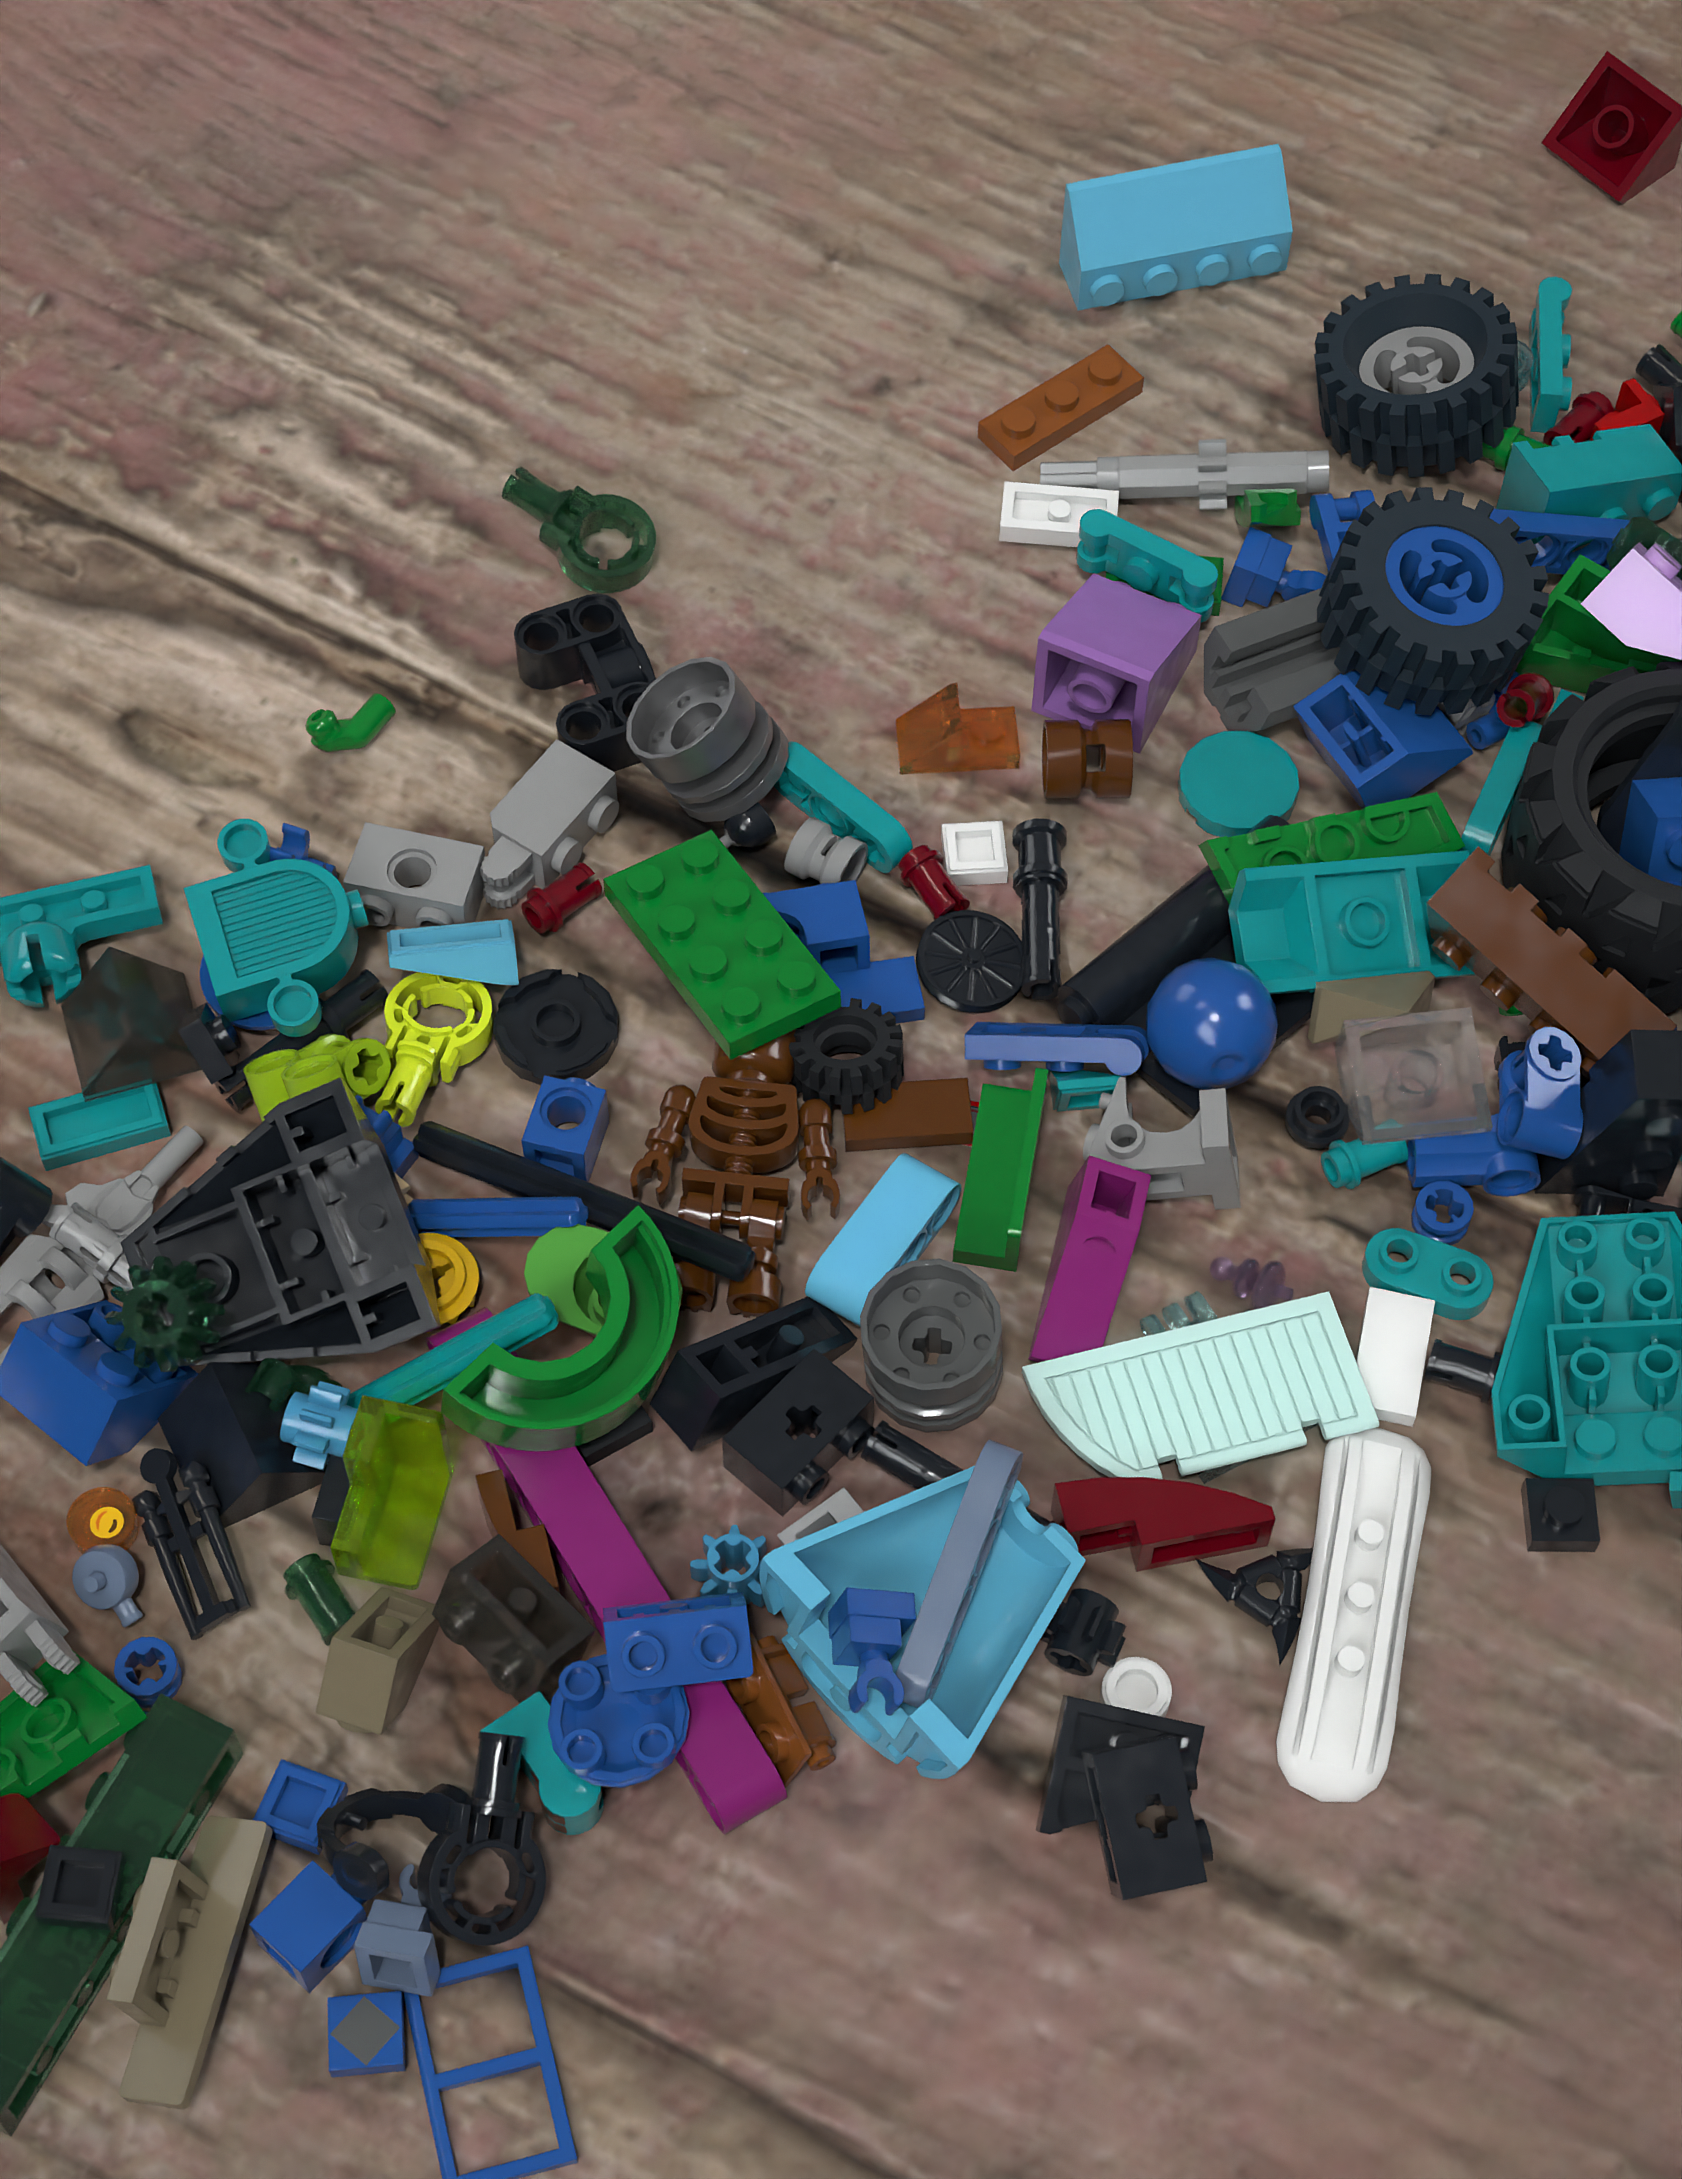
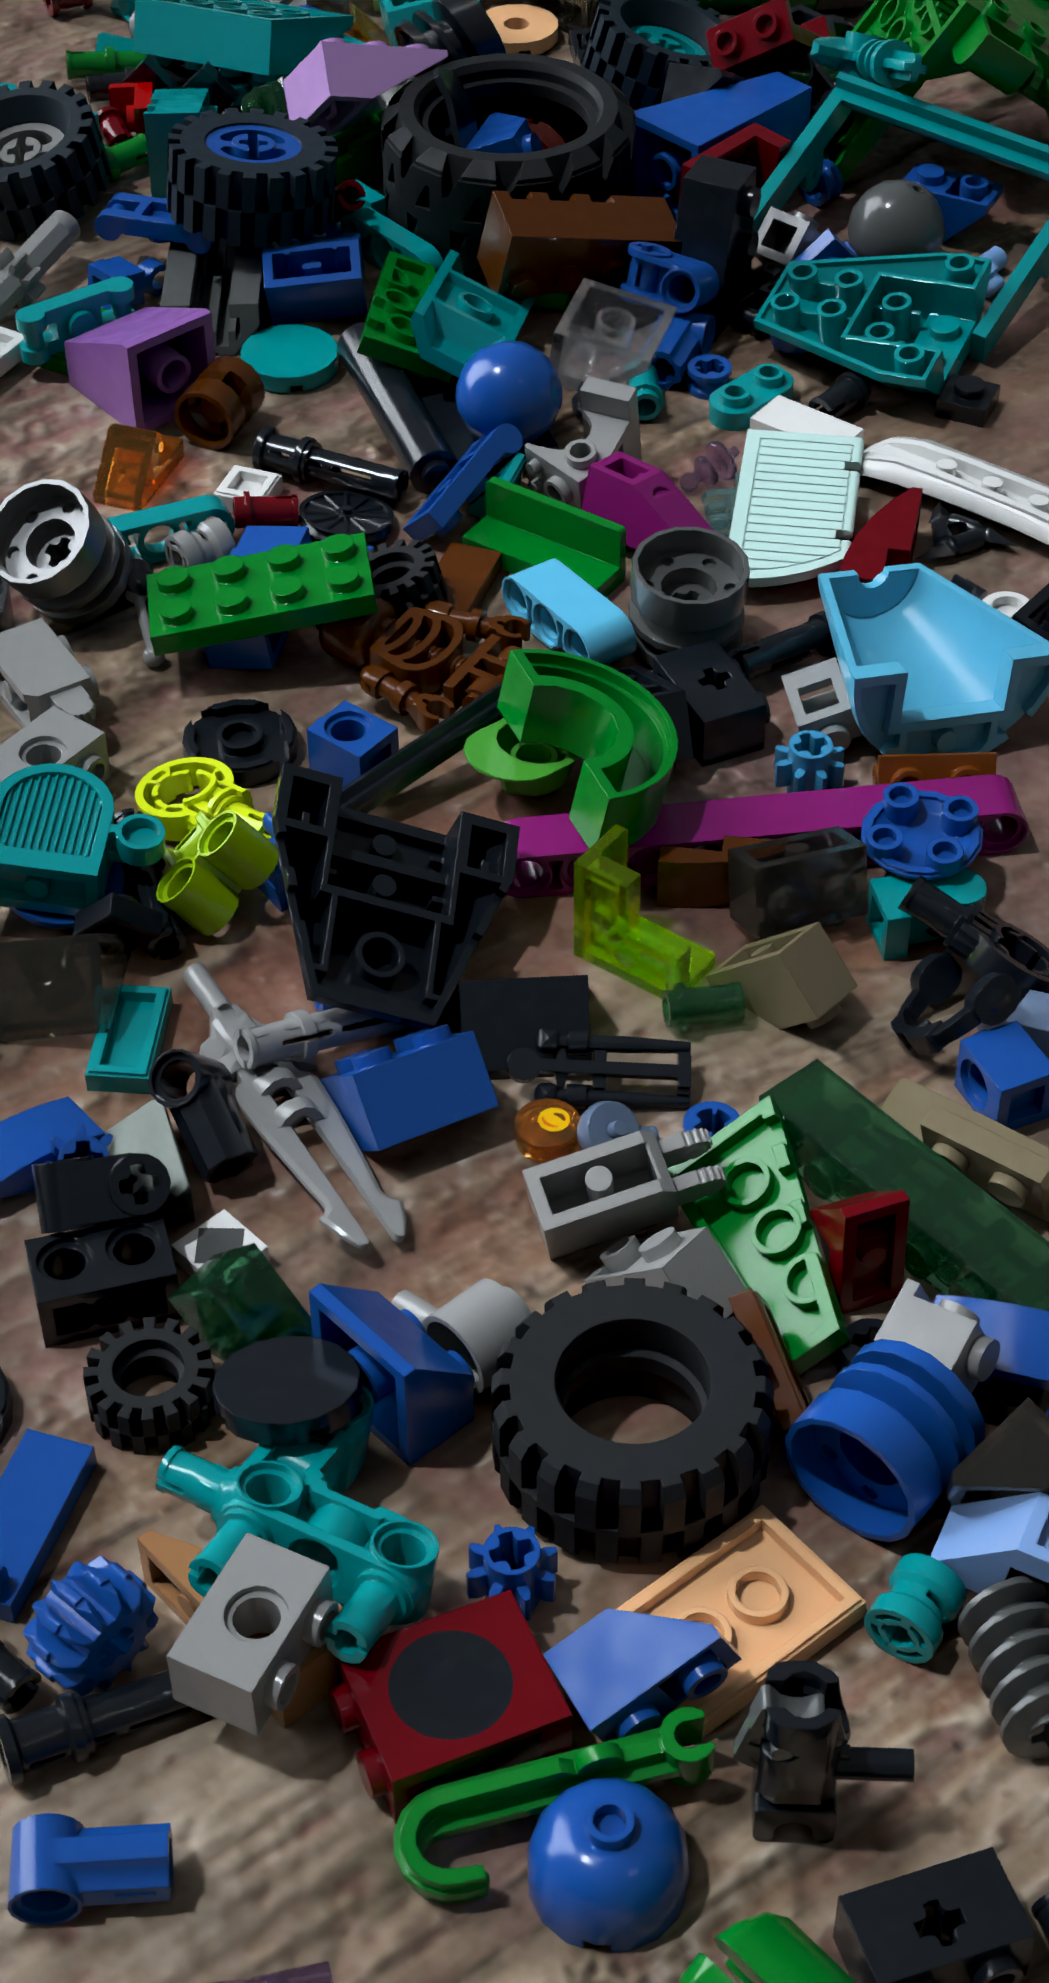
camera: 65 degrees left, 15 degrees down
black tile [35,1845,127,1931] -> none
clear green gear [104,1256,226,1372] -> none
clear green arm [245,1358,343,1412] -> none
blue tile [253,1759,349,1855] -> none
dark azure gear [280,1381,363,1471] -> none
black tile [311,1455,364,1549] -> none
teal axle [347,1293,559,1434] -> none
medium azure slope [387,919,519,986] -> none
blue axle [408,1196,589,1237] -> none
dark red pin [521,863,602,934] -> none
blue bracket [603,1592,753,1693] -> none
blue piece [828,1587,916,1716] -> none
sand blue beam [896,1440,1023,1708] -> none
green slope [1234,488,1301,527] -> none
dark tan slope [1307,971,1435,1044] -> none

